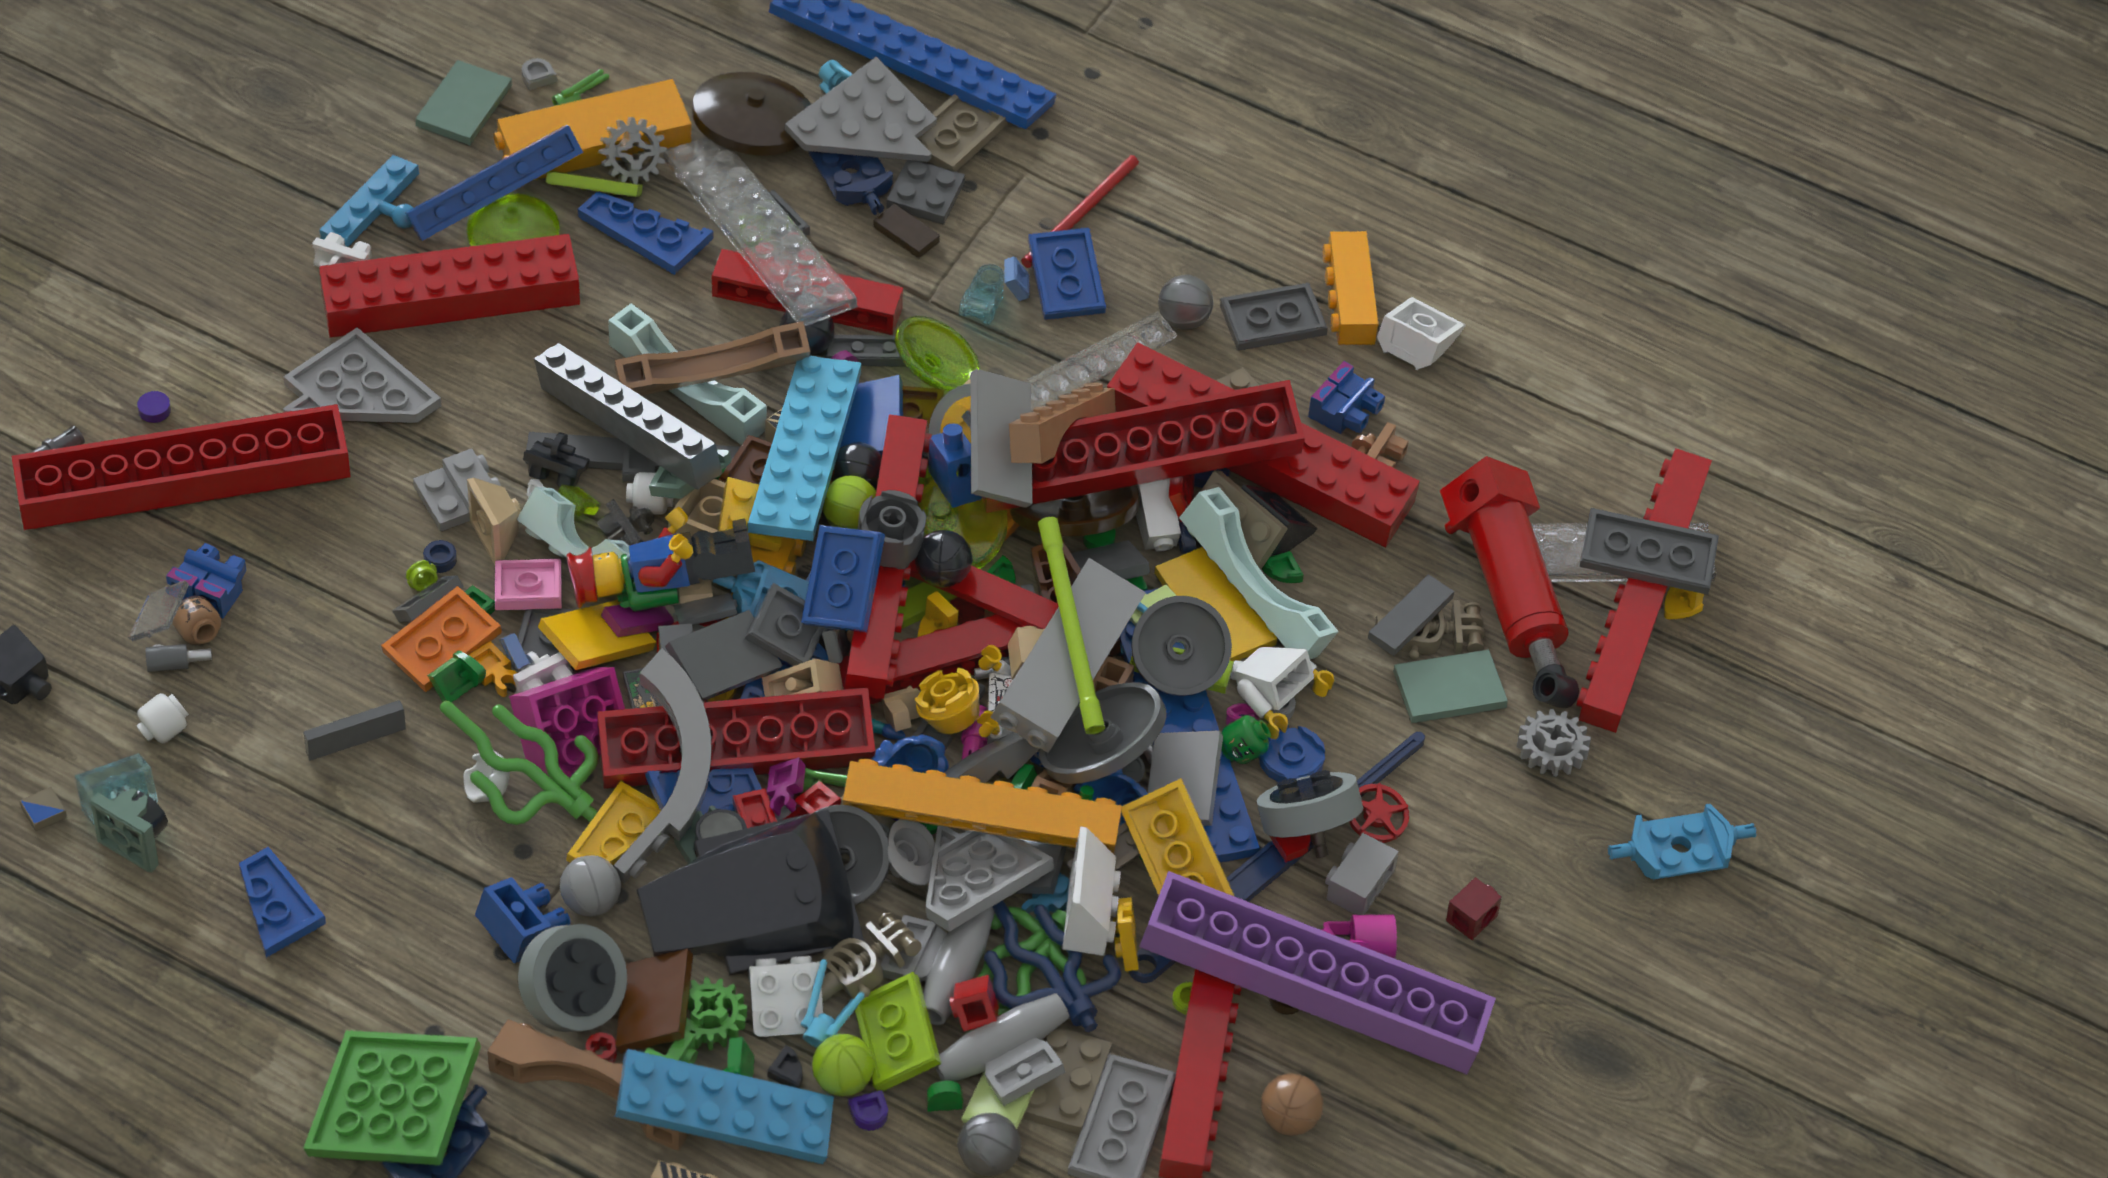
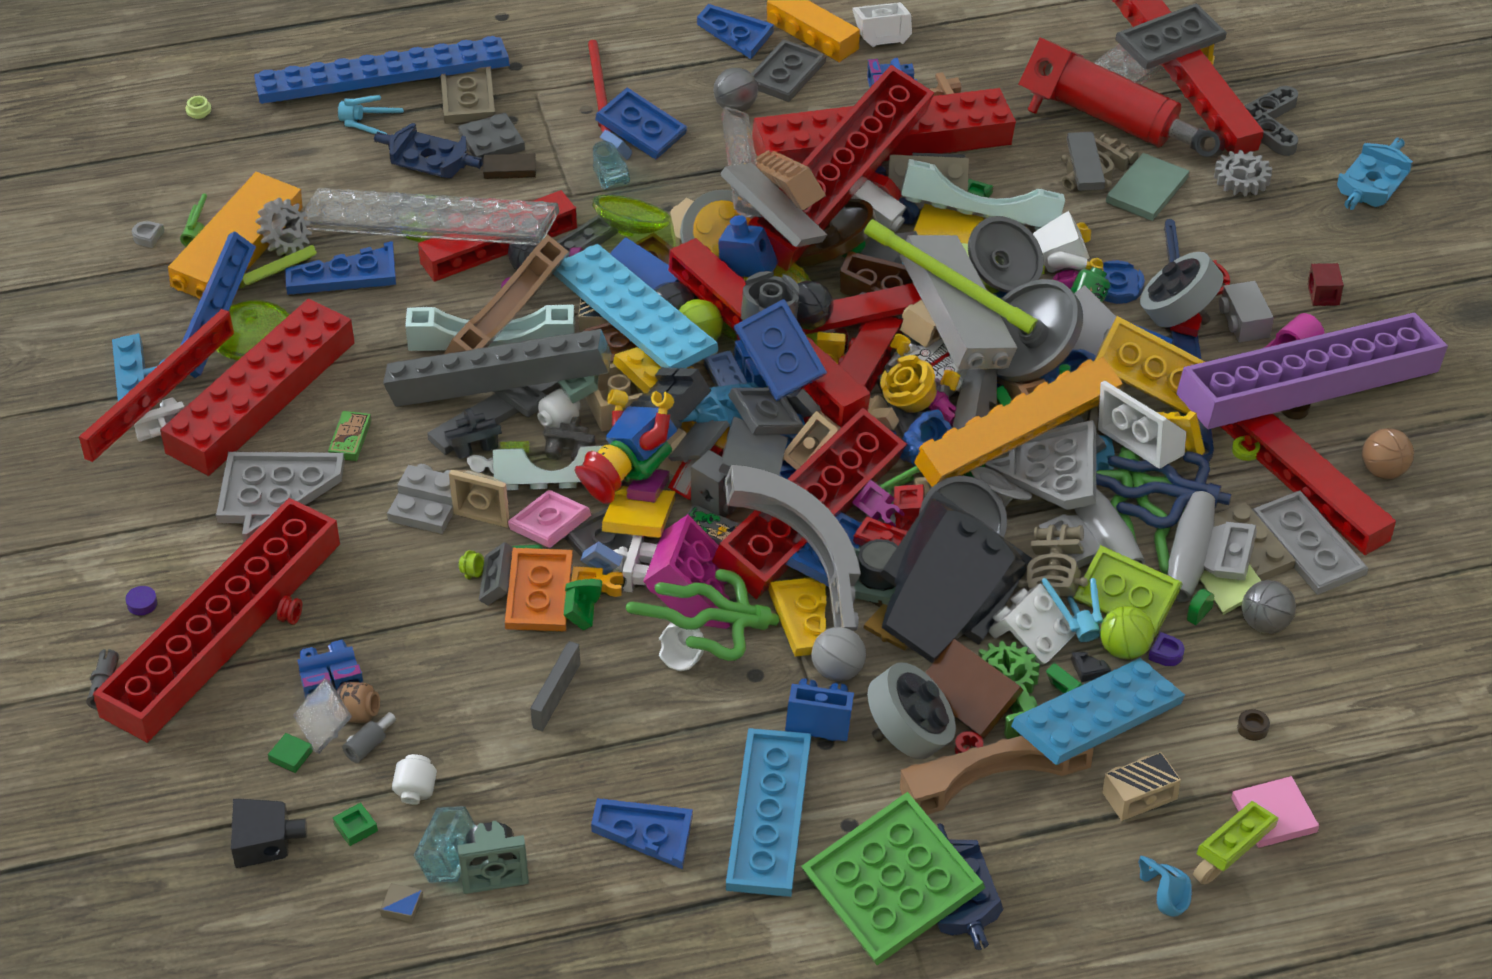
camera: 40 degrees left, 5 degrees down
sand green tile [415,60,512,145] -> none
dark blue tile [423,540,457,573] -> none
dark brown dish [692,72,811,156] -> none
light grey wing [784,57,937,162] -> none
red brick [950,975,999,1032] -> none
none -> red tile [79,309,234,462]
none -> green tile [268,733,313,773]
none -> red bush [277,595,303,625]
none -> tile [328,411,371,461]
none -> green tile [333,802,378,846]
none -> blue wing [697,4,774,59]
none -> dark azure plate [726,728,811,897]
none -> dark grey beam [1245,86,1298,156]

